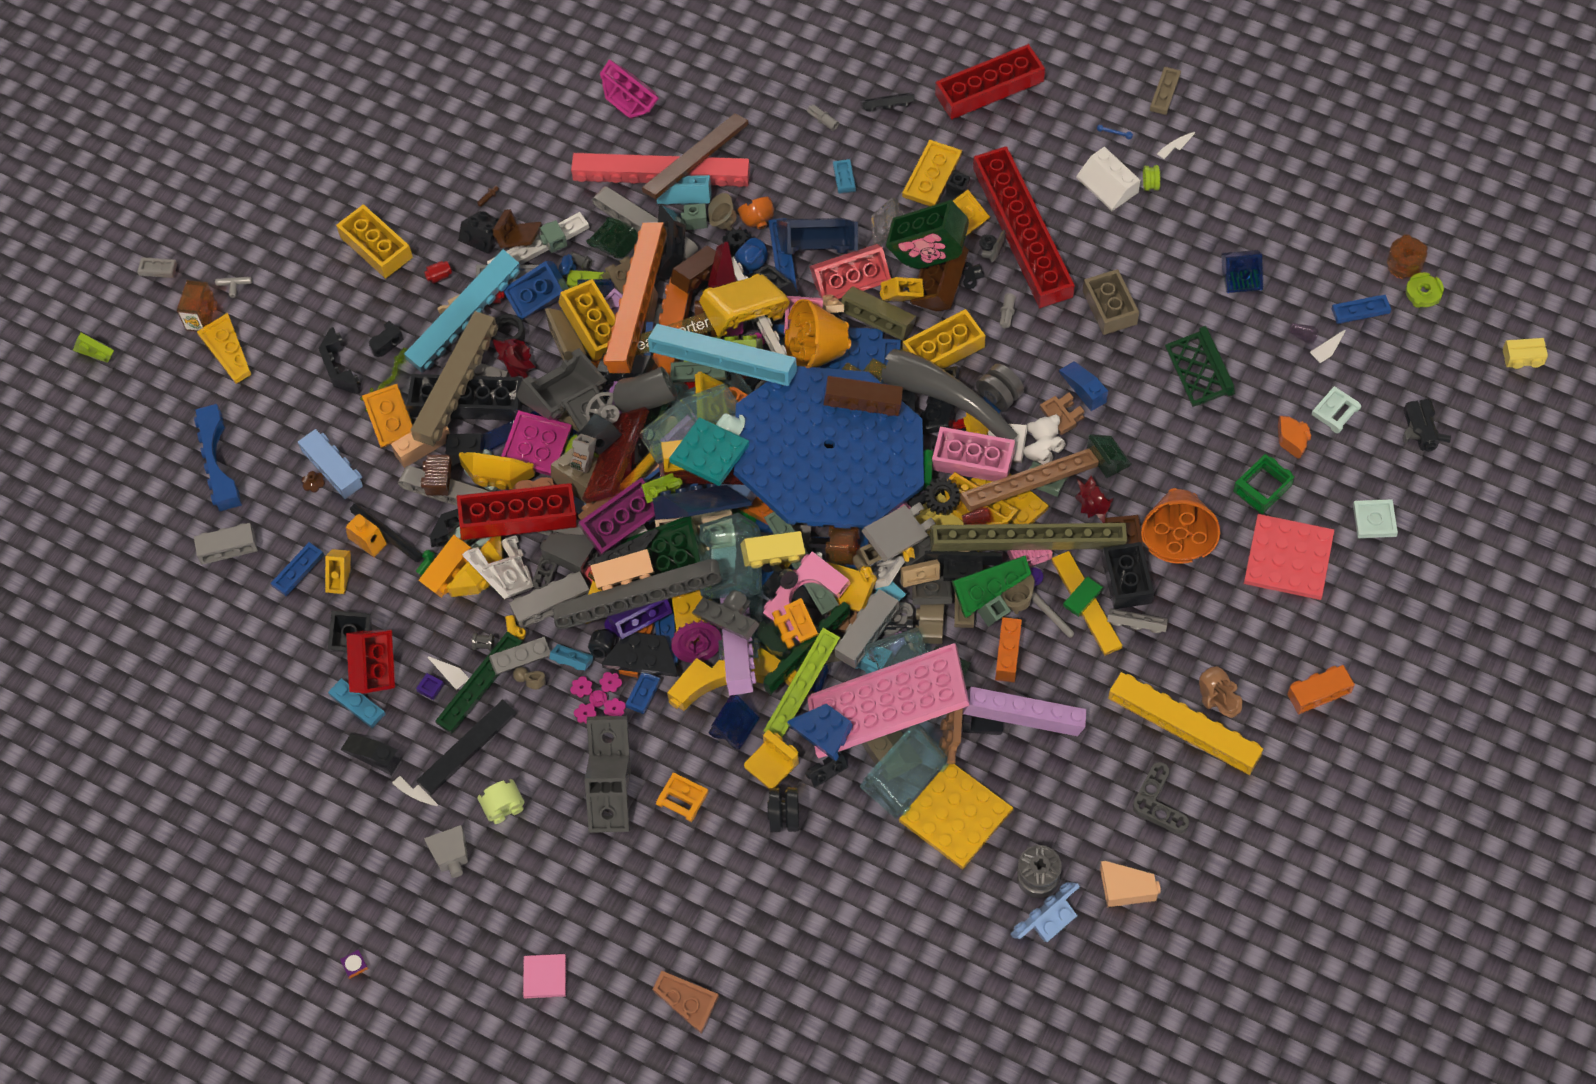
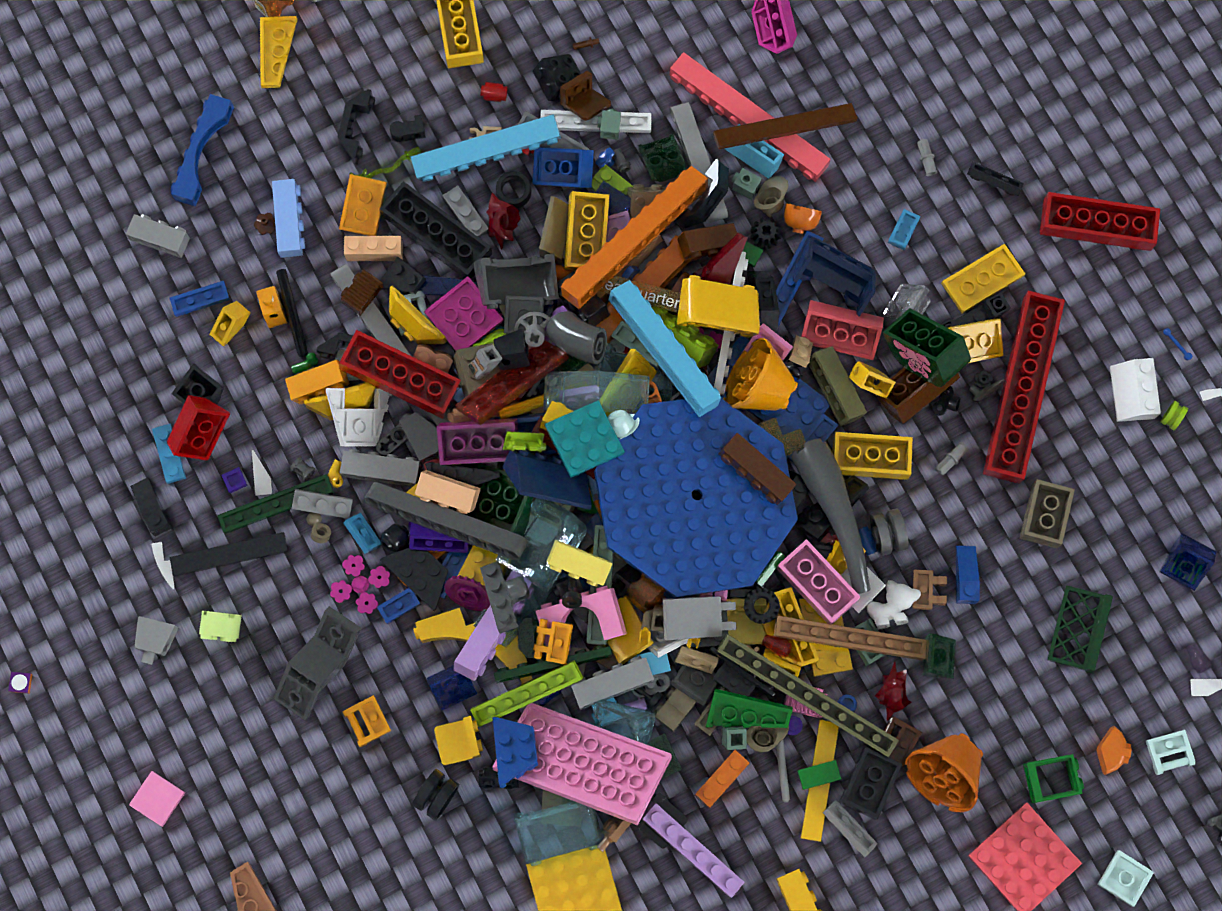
camera: 30 degrees right, 15 degrees up
dark tan brick [410,311,498,447] -> none
blue piece [734,238,768,275] -> none

